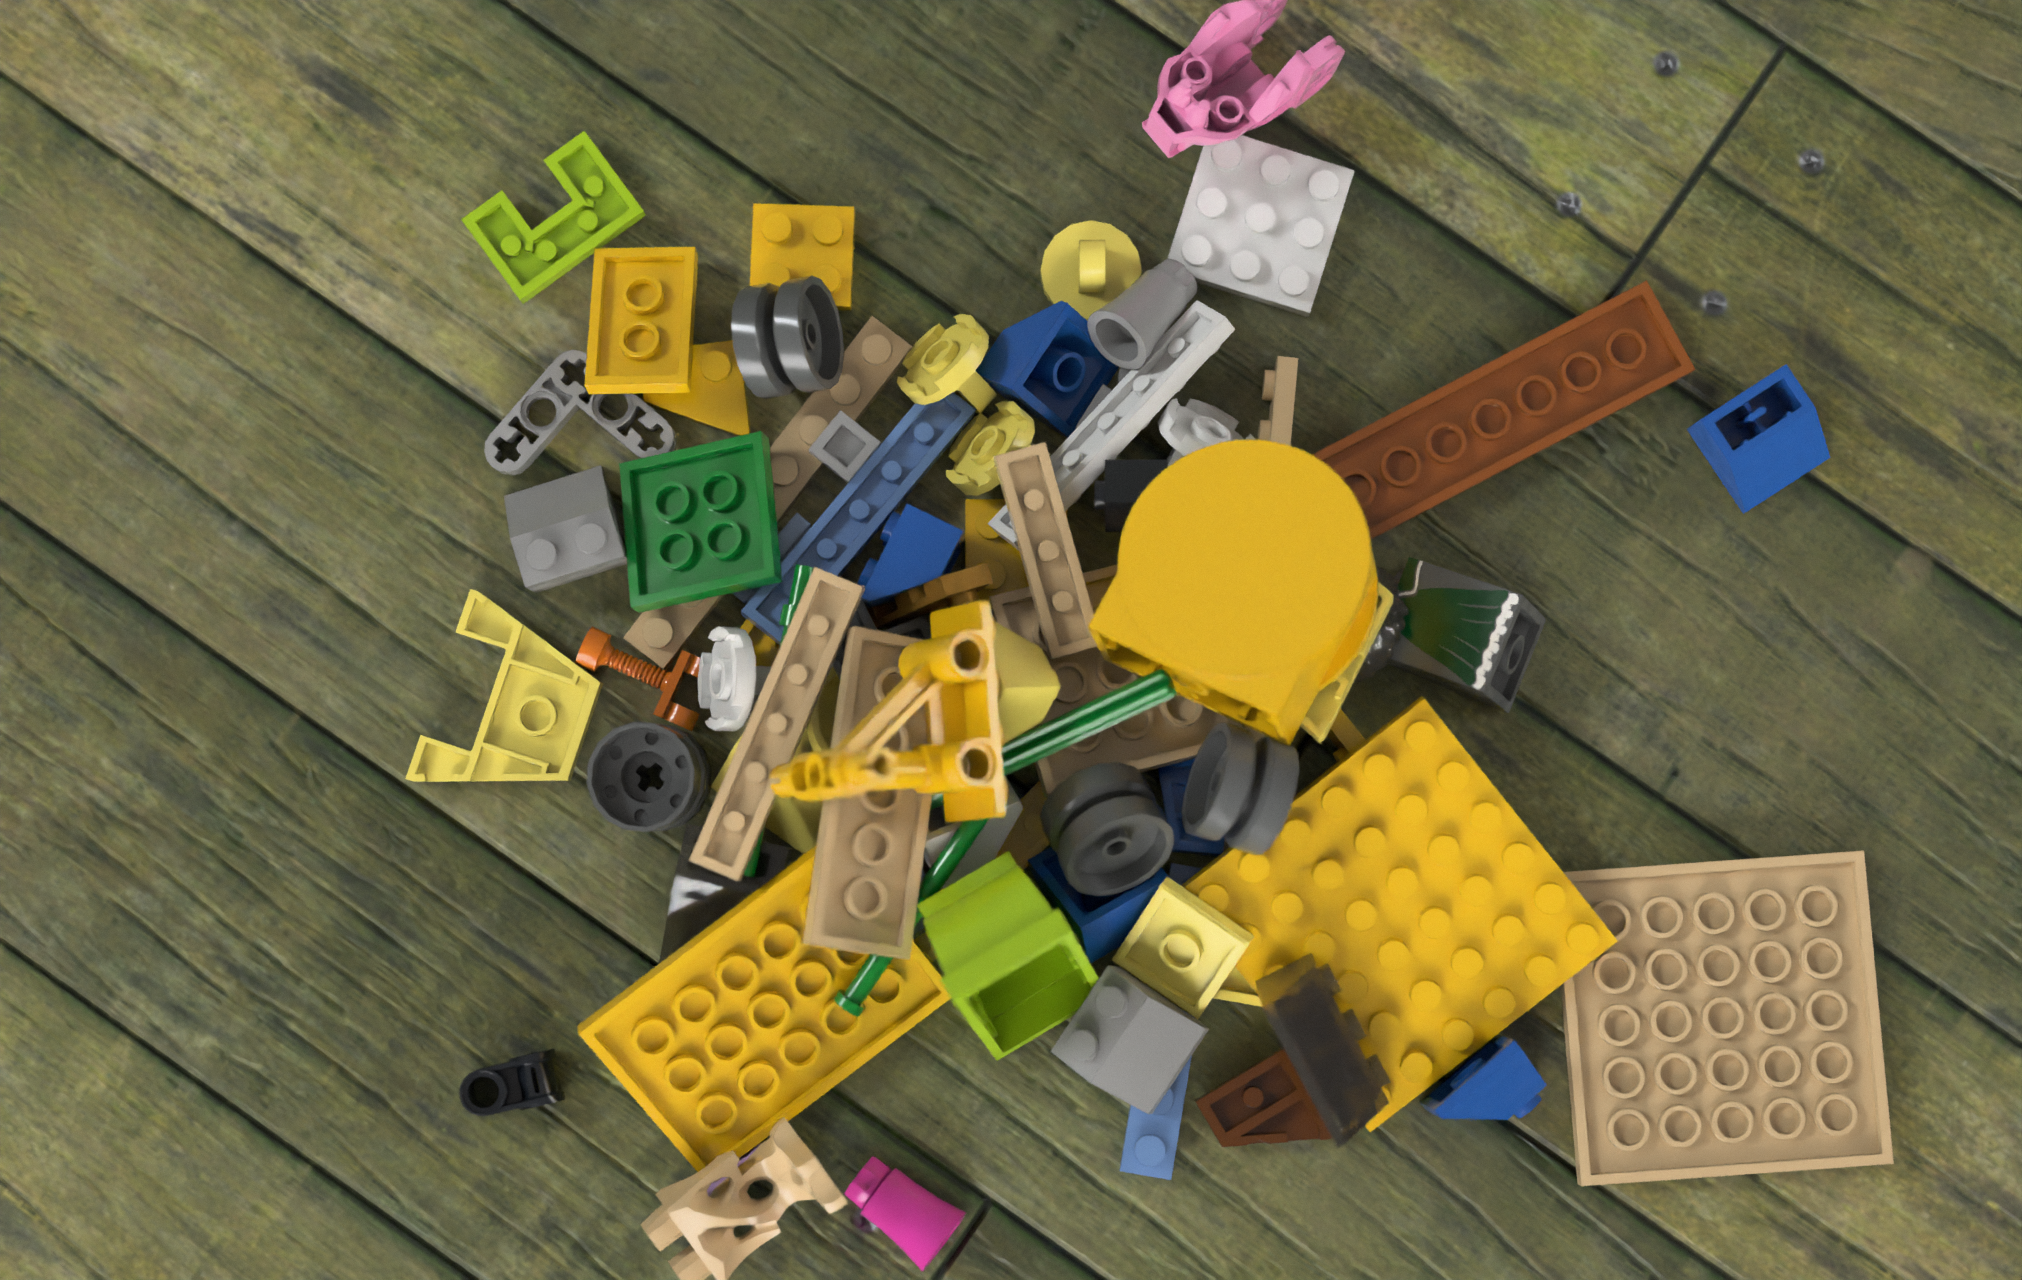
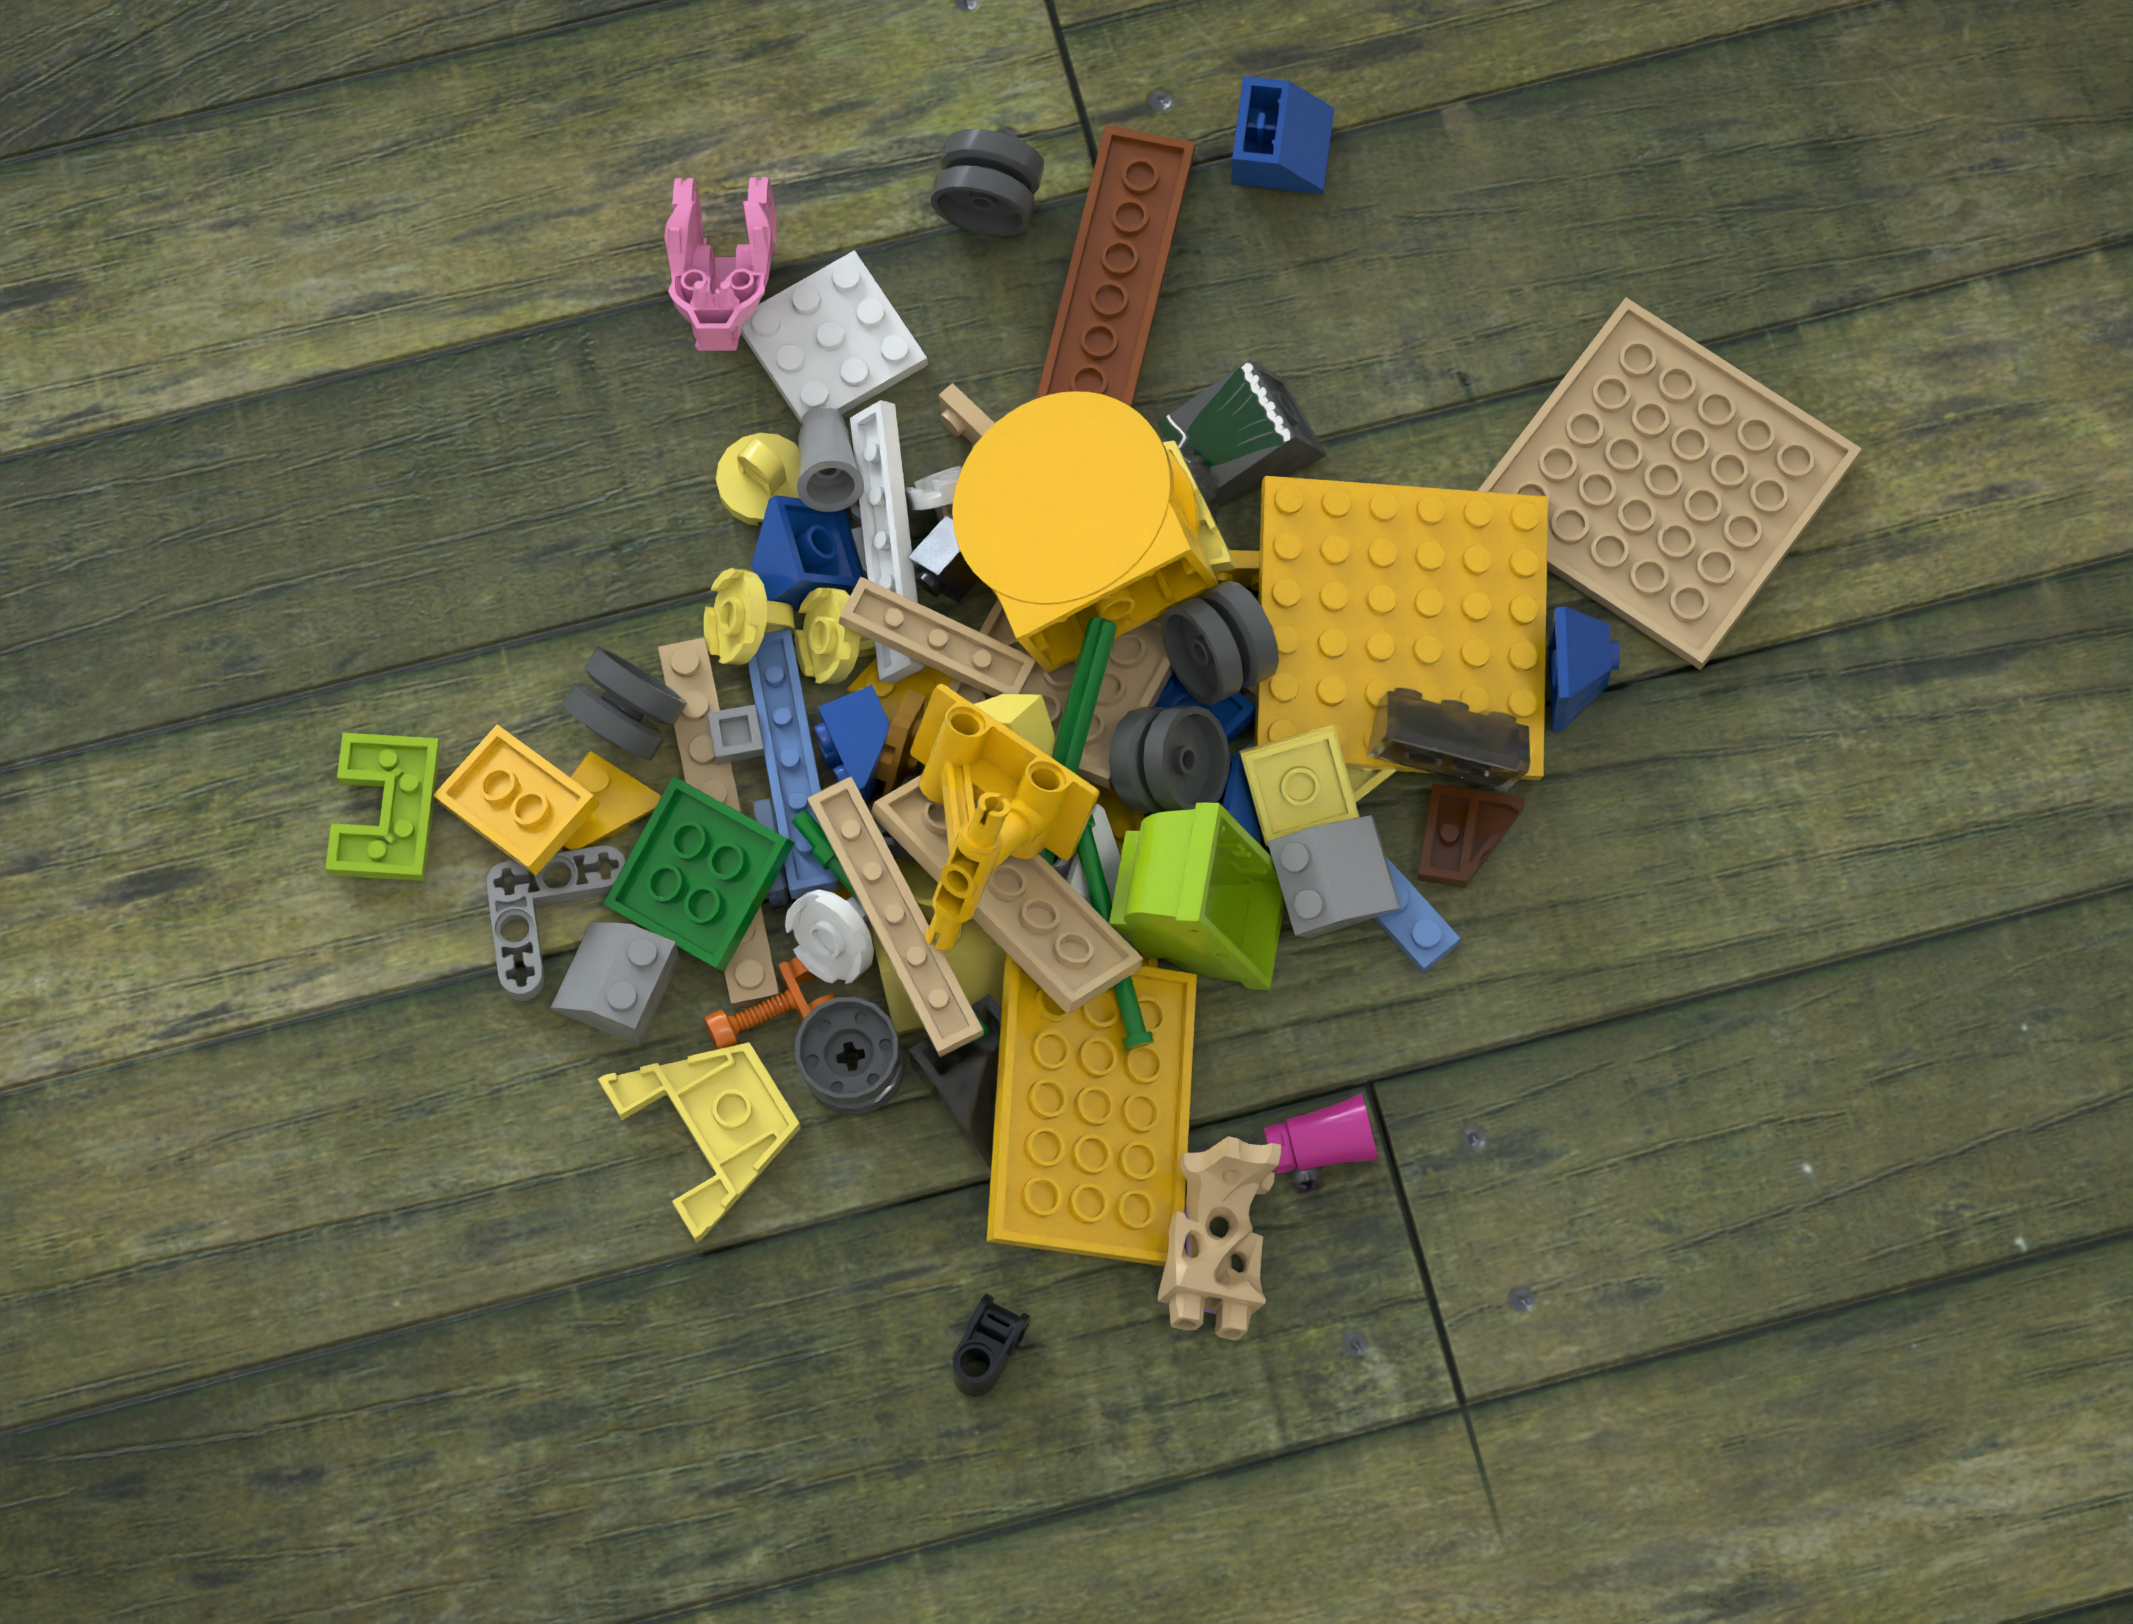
camera: 50 degrees left, 15 degrees down
yellow plate [750,203,855,310] -> none
none -> dark grey wheel [931,129,1044,236]

